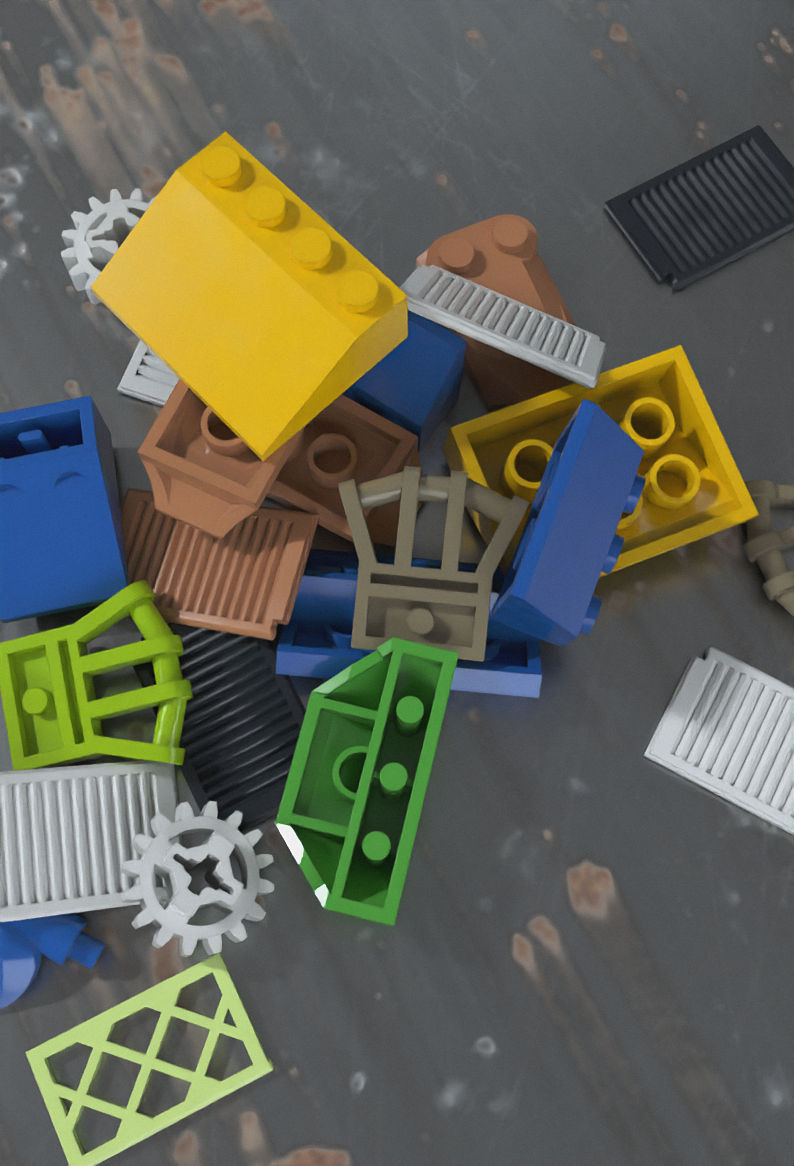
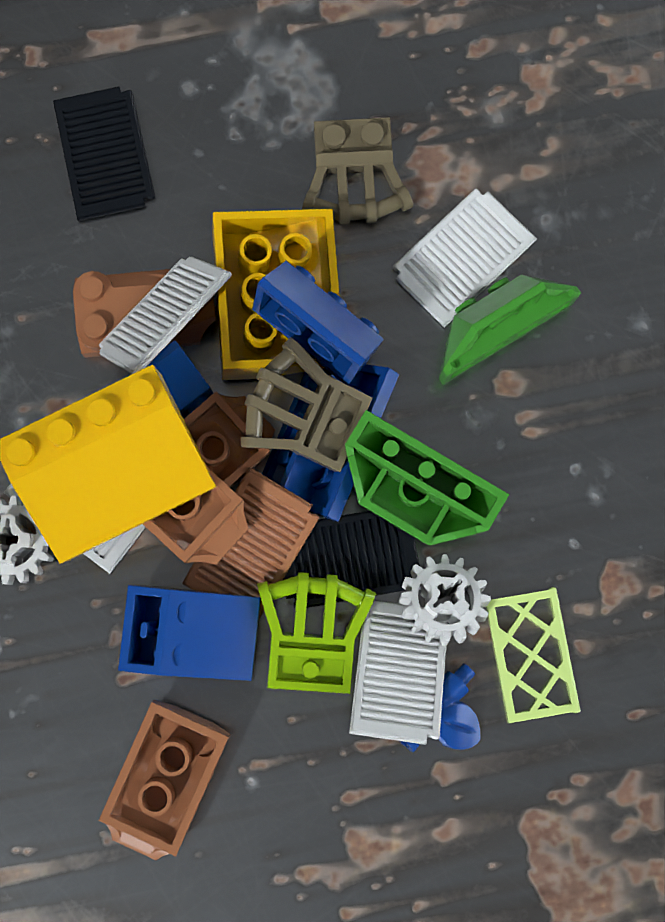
camera: 70 degrees left, 10 degrees up
none -> bright green wedge [439,274,581,385]

